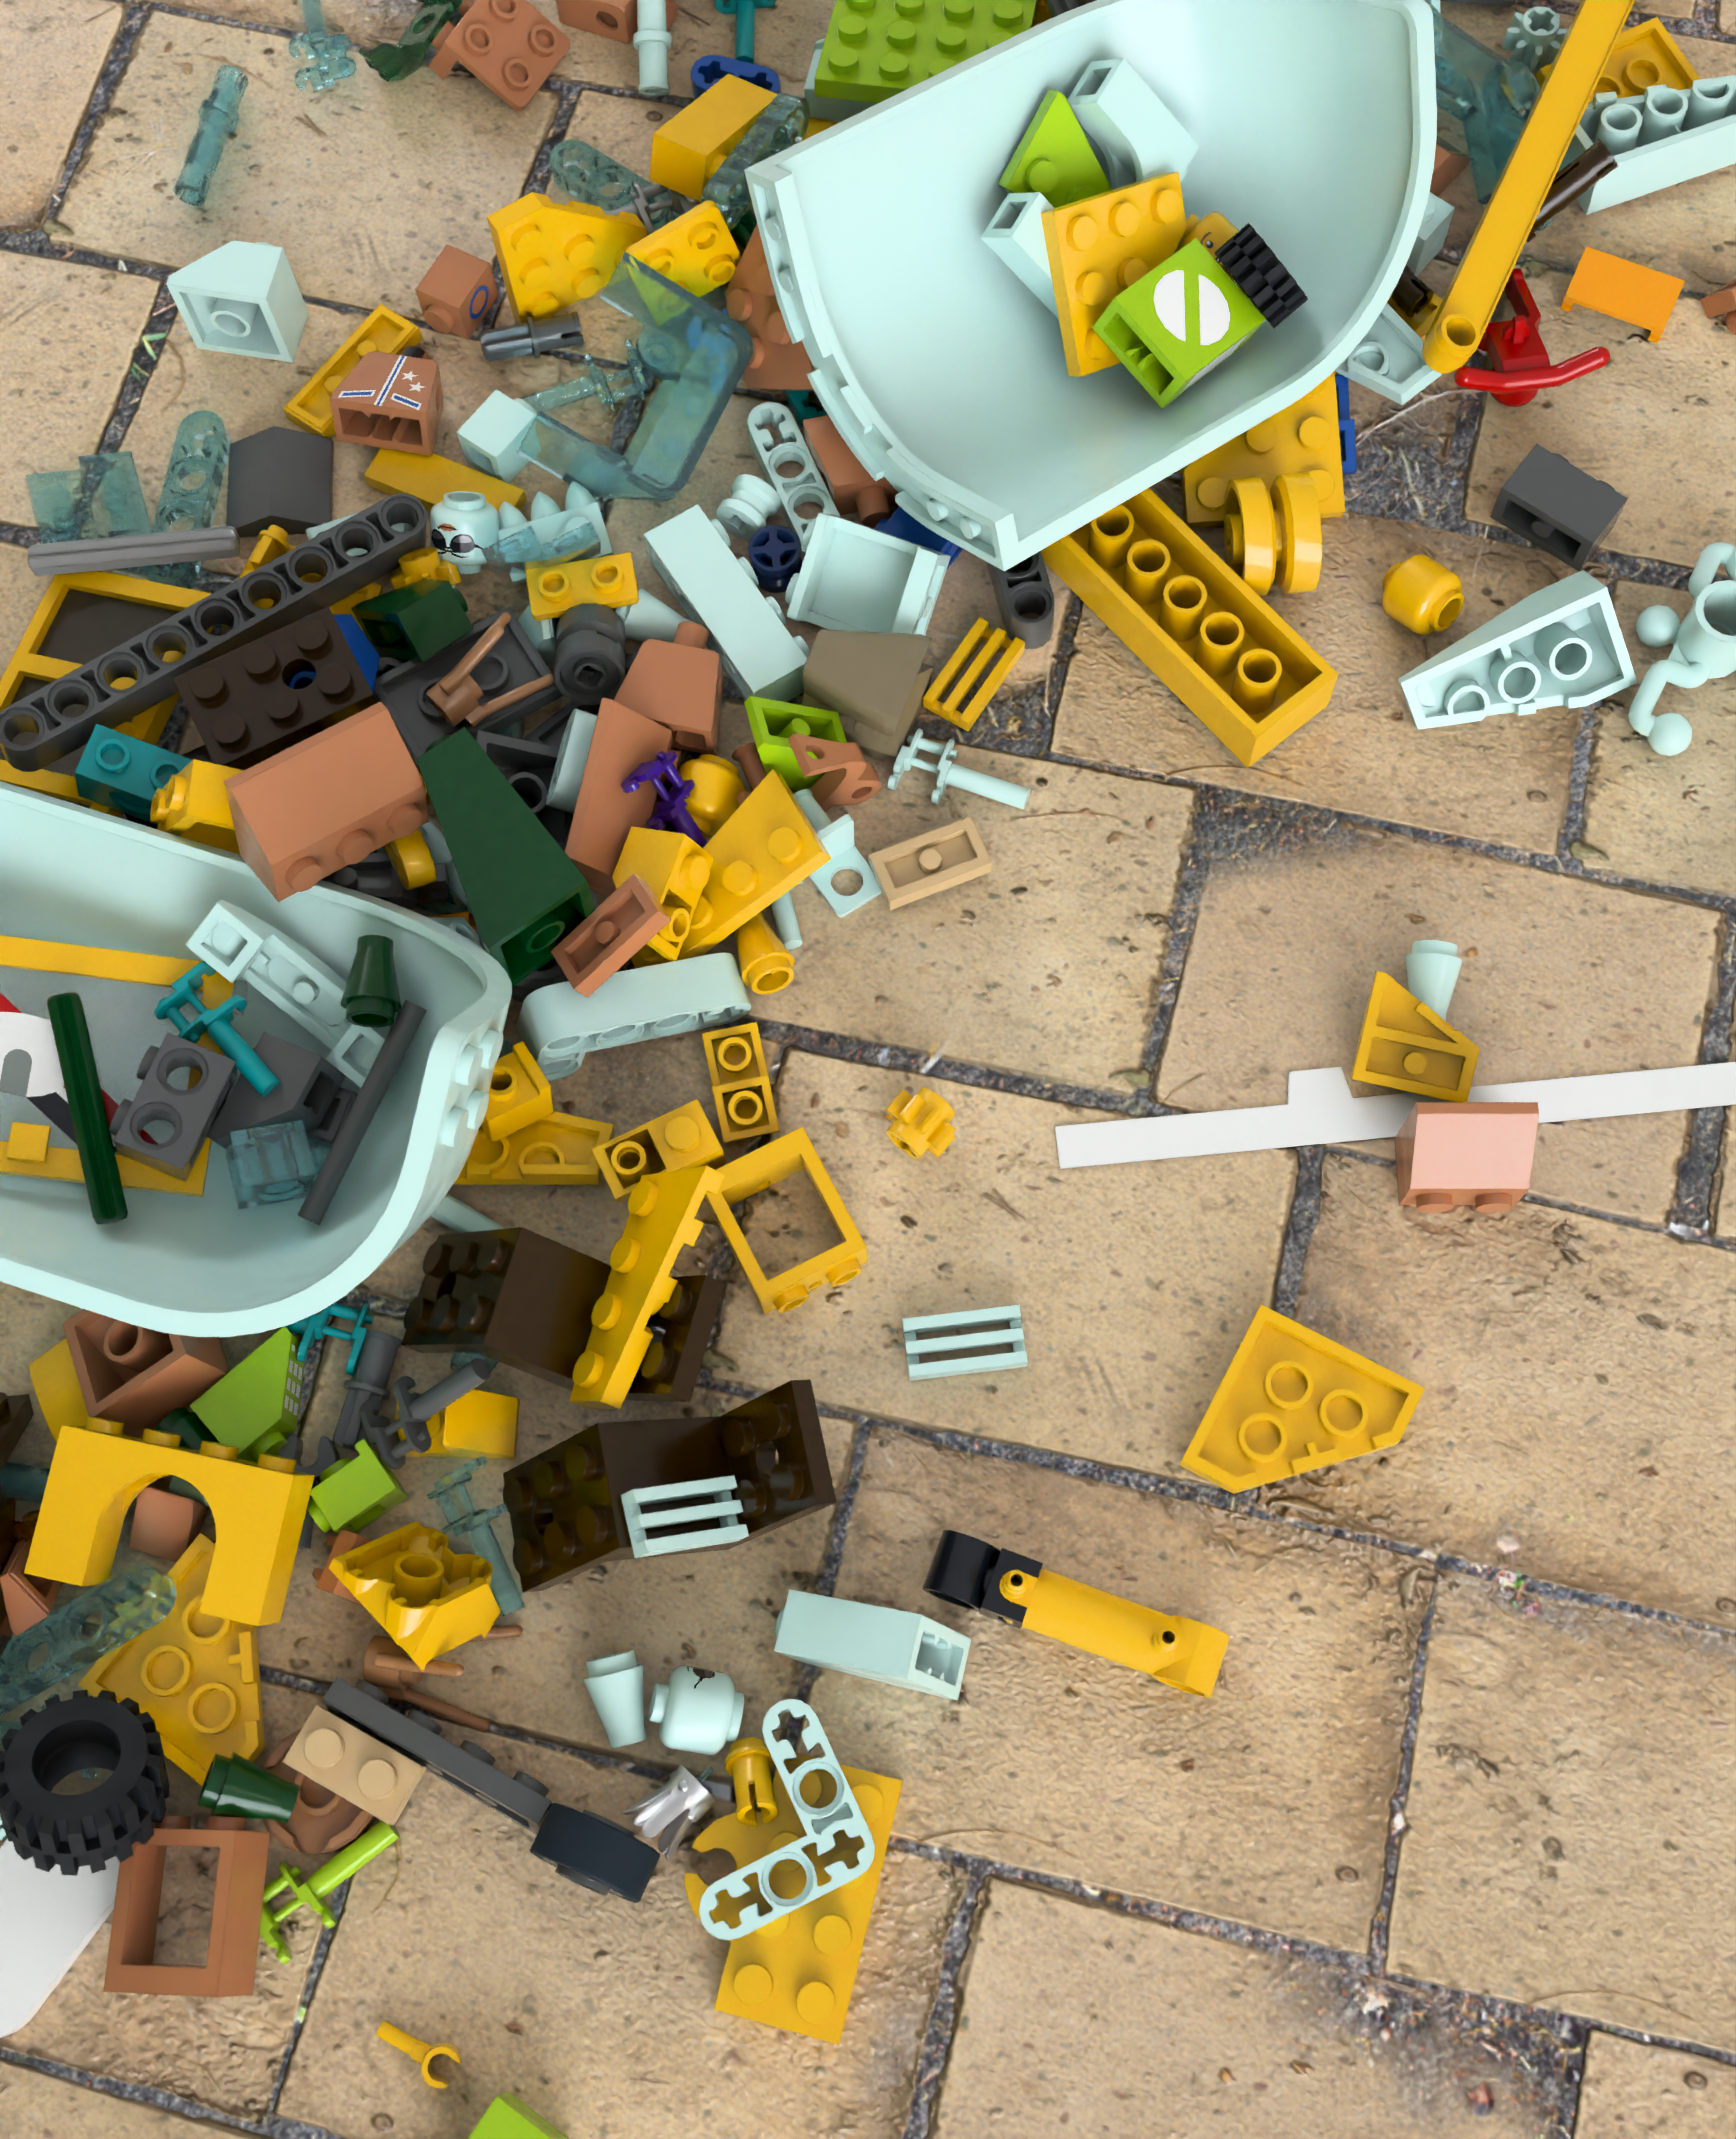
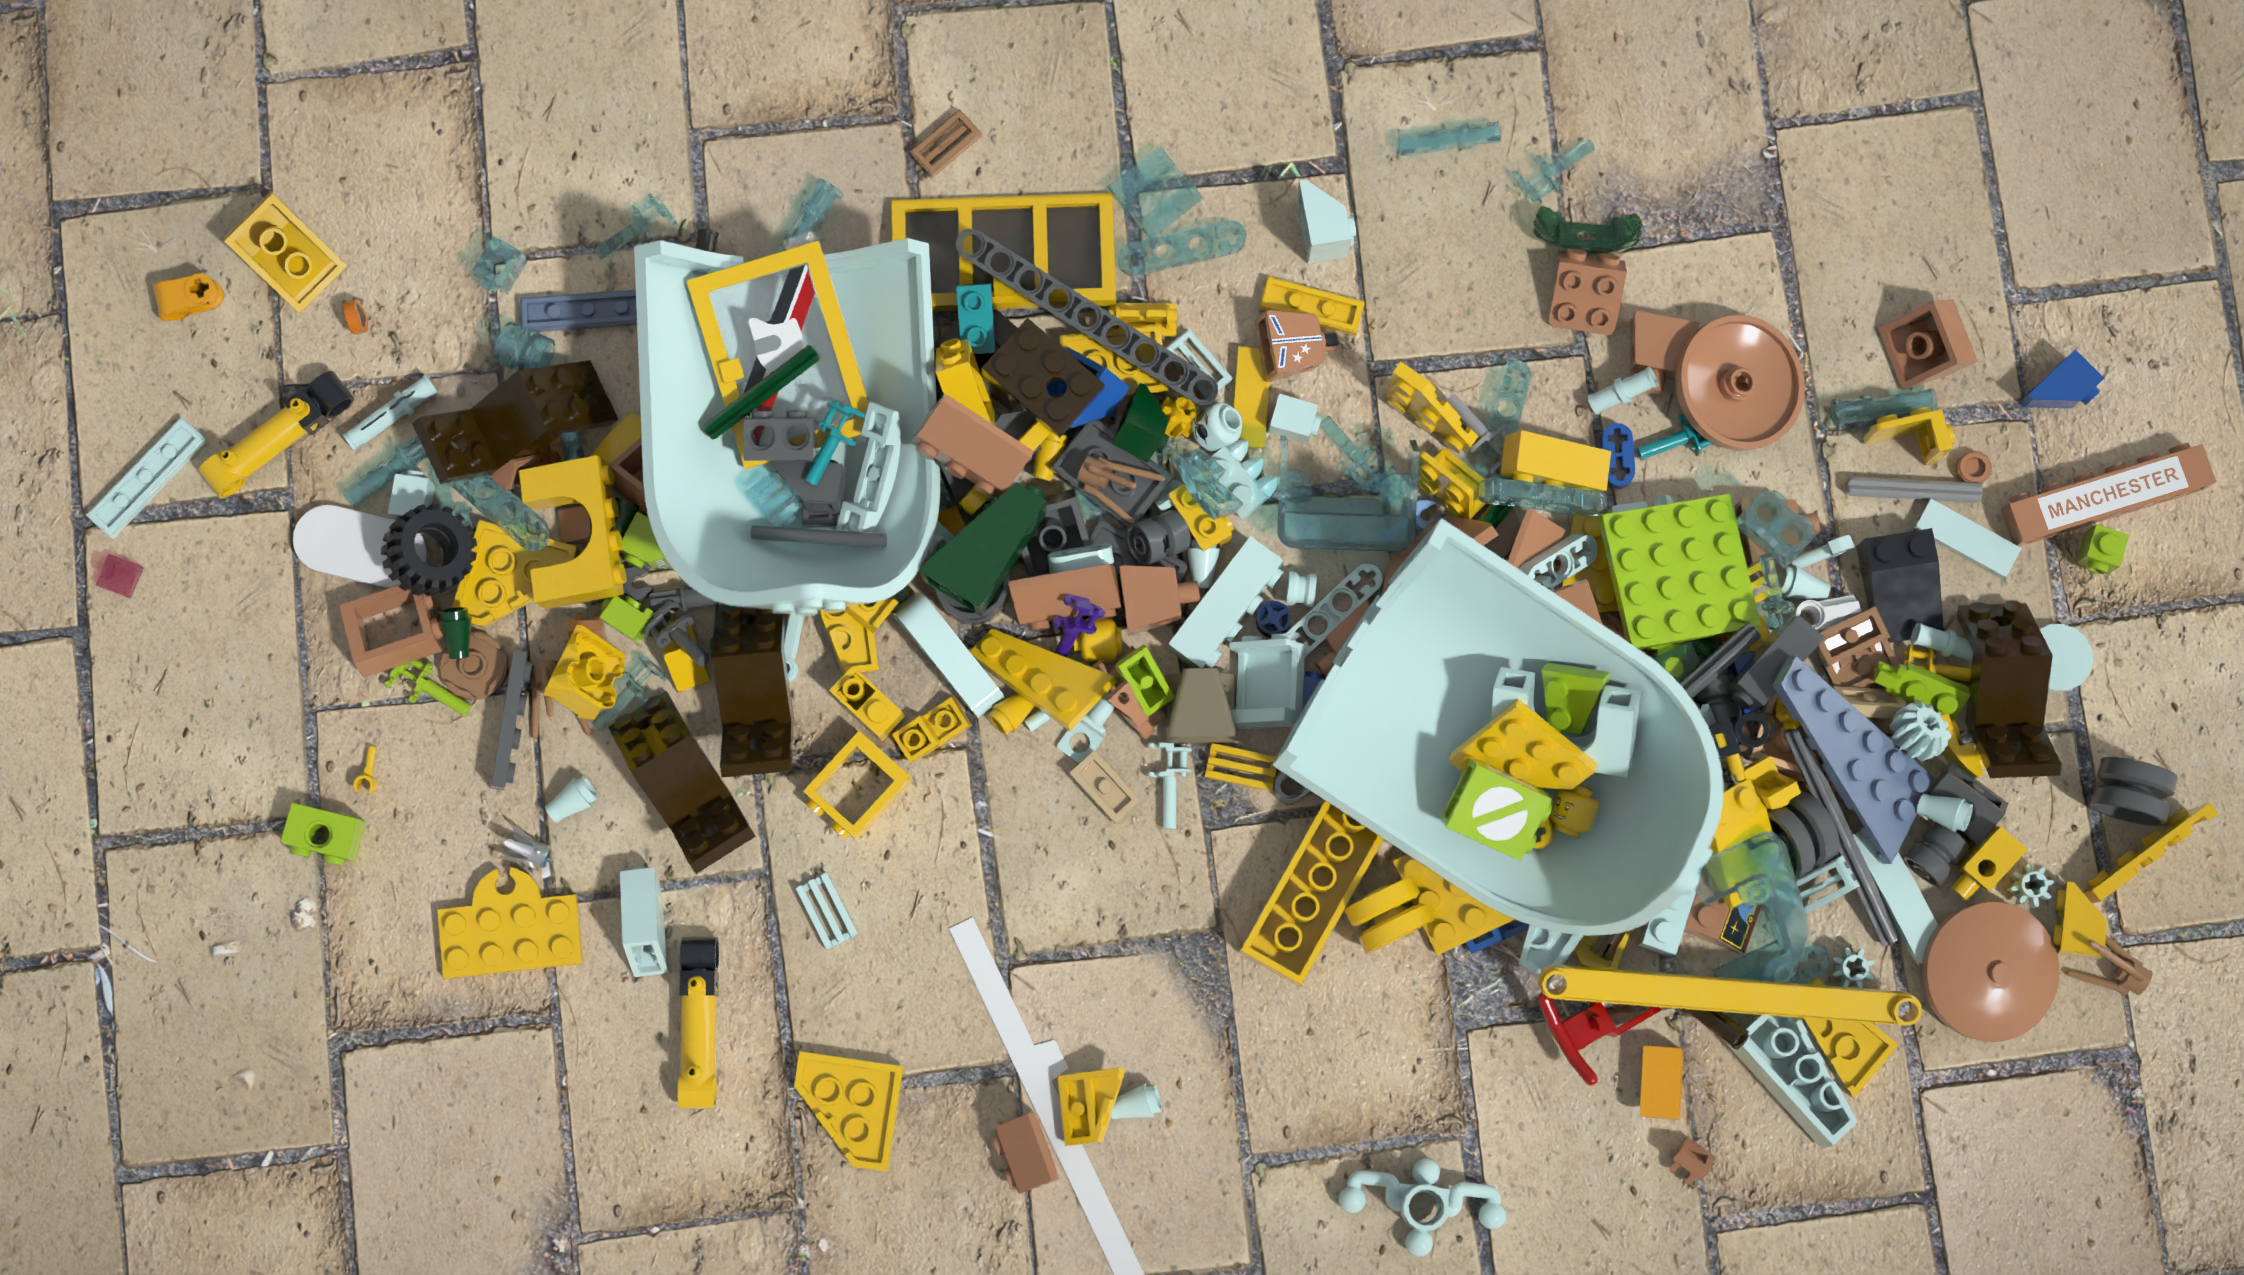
camera: 65 degrees right, 10 degrees up
light grey axle [28,526,240,576] -> none
dark grey slope [226,426,334,538] -> none
tan plate [282,1705,427,1825] -> none
dark green cone [340,935,401,1027] -> none
nougat brick [415,245,499,340] -> none
dark grey axle [480,311,584,362] -> none
black wheel [530,1803,660,1903] -> none
nougat plate [551,874,671,998] -> none
yellow wing [569,1166,725,1409] -> none
yellow slope [612,826,714,961] -> none
light aqua tile [621,1475,749,1558] -> none
light aqua head [648,1665,744,1755] -> none
light aqua beam [699,1699,875,1940] -> none
yellow pin [725,1737,778,1826] -> none
yellow gear [885,1087,956,1159] -> none
black tyre [1215,223,1308,328] -> none
yellow head [1382,554,1464,636] -> none
light aqua wedge [1398,570,1638,730] -> none
dark grey brick [1490,444,1628,571] -> none

